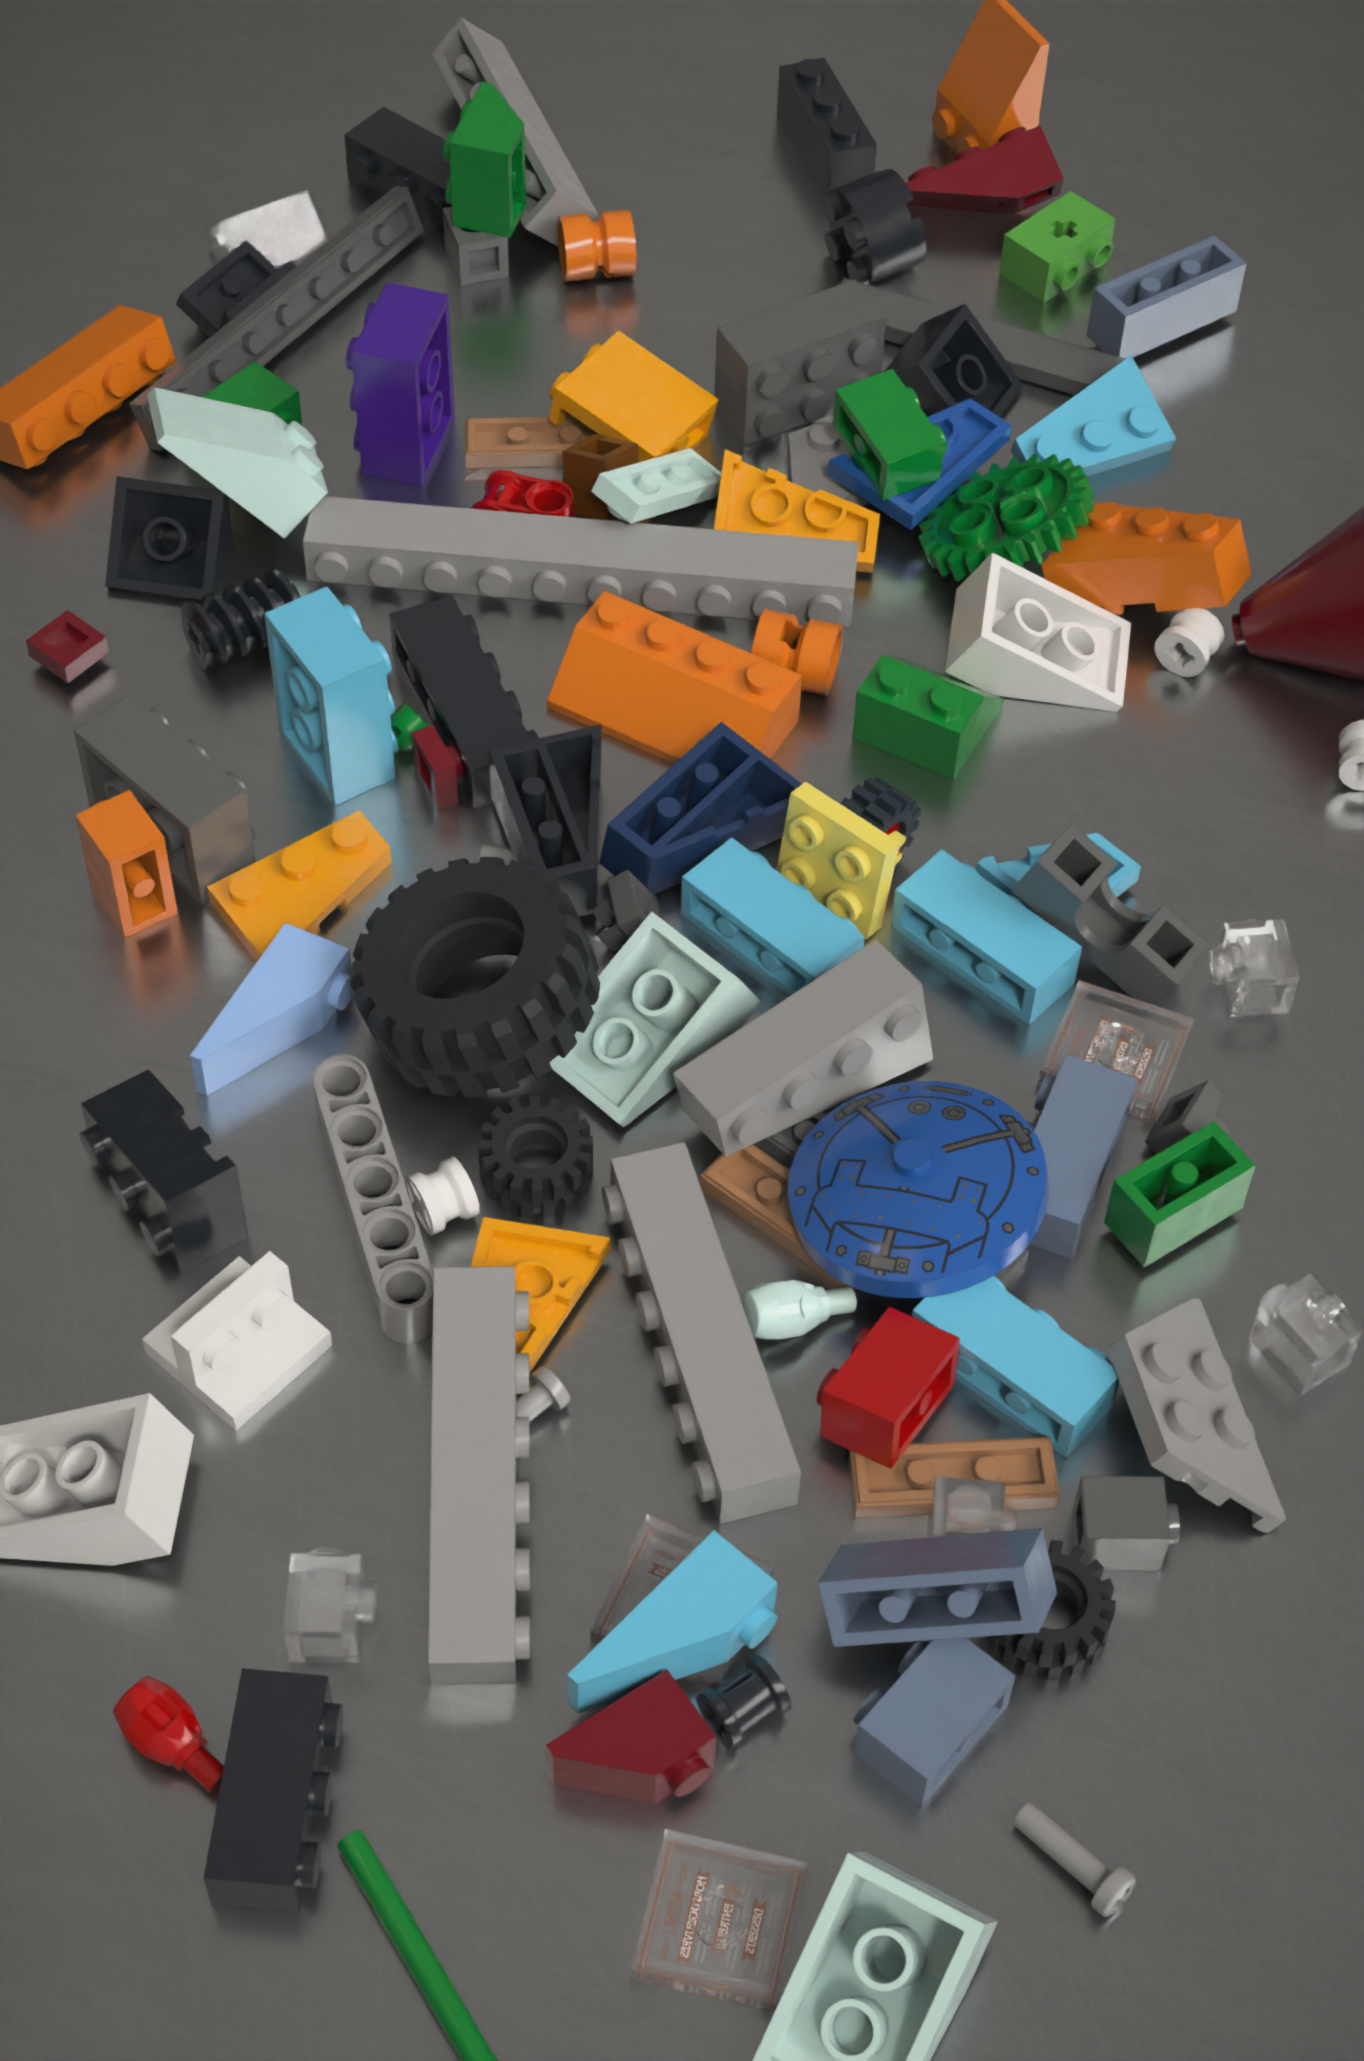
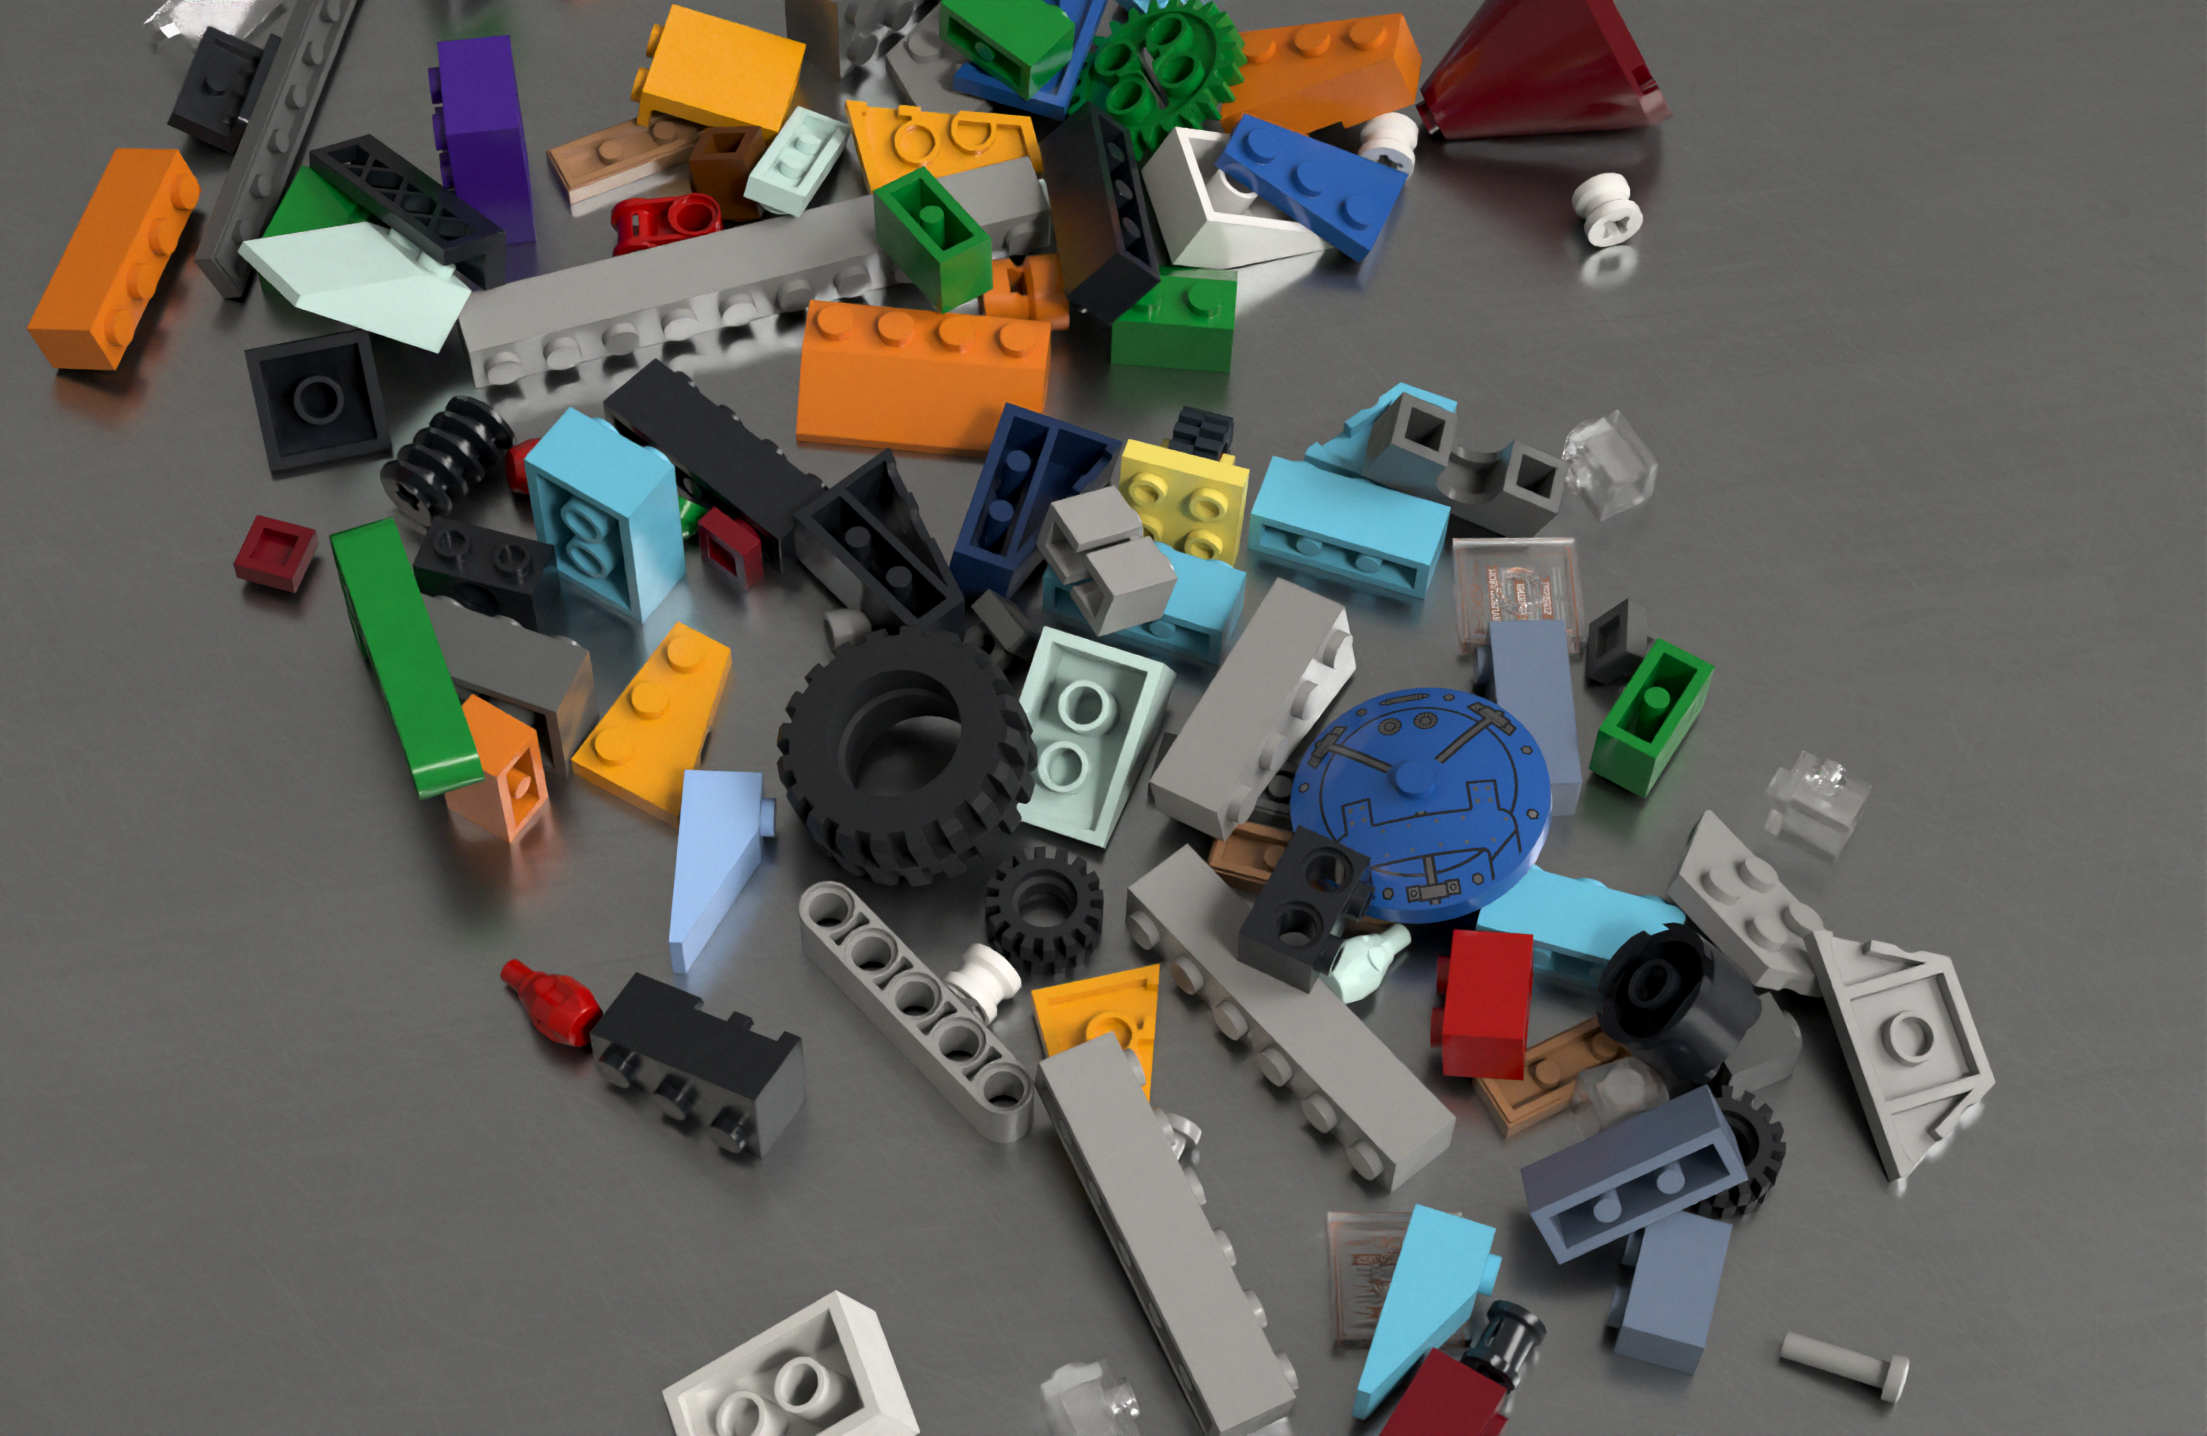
camera: 25 degrees left, 5 degrees up
white bracket [142,1251,332,1431] -> none
none -> black fence [309,134,506,291]
none -> green beam [329,516,485,801]
none -> black brick [412,516,561,634]
none -> red piece [500,959,603,1047]
none -> green brick [873,166,993,314]
none -> light grey piece [1036,485,1178,637]
none -> black brick [1039,100,1161,325]
none -> blue wing [1213,114,1409,263]
none -> black brick [1237,825,1376,994]
none -> black brick [1596,922,1762,1084]
none -> light grey wing [1803,929,1996,1182]

